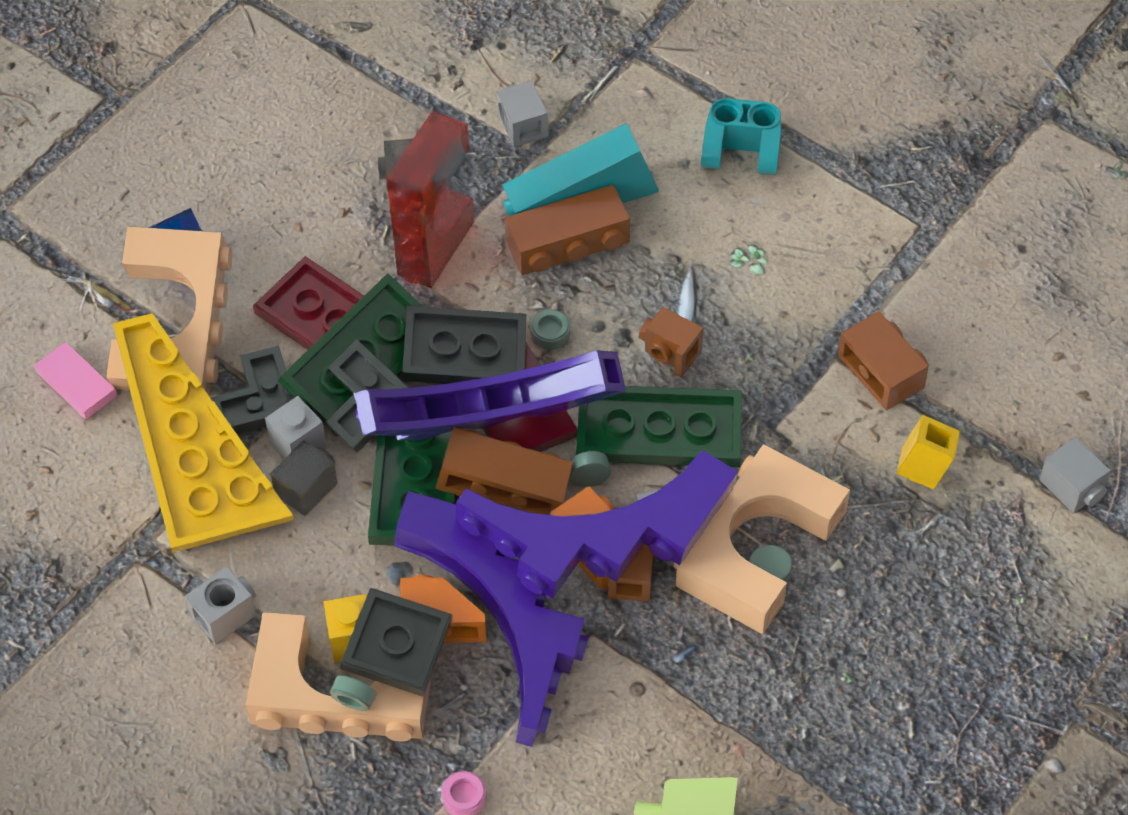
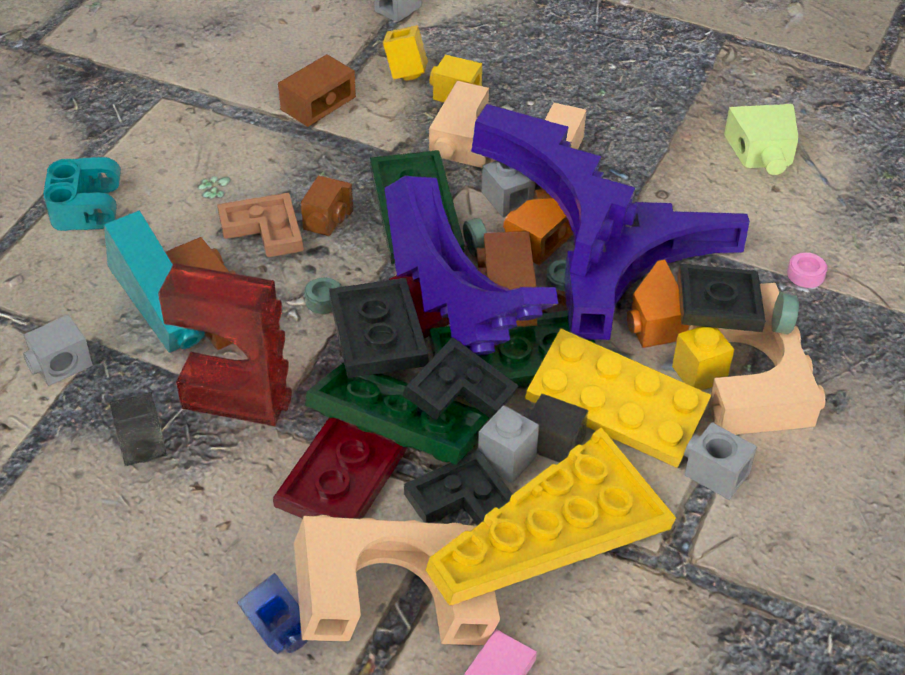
camera: 105 degrees left, 10 degrees down
none -> nougat plate [217,193,303,257]
none -> yellow brick [429,54,482,102]
none -> yellow plate [525,329,711,468]

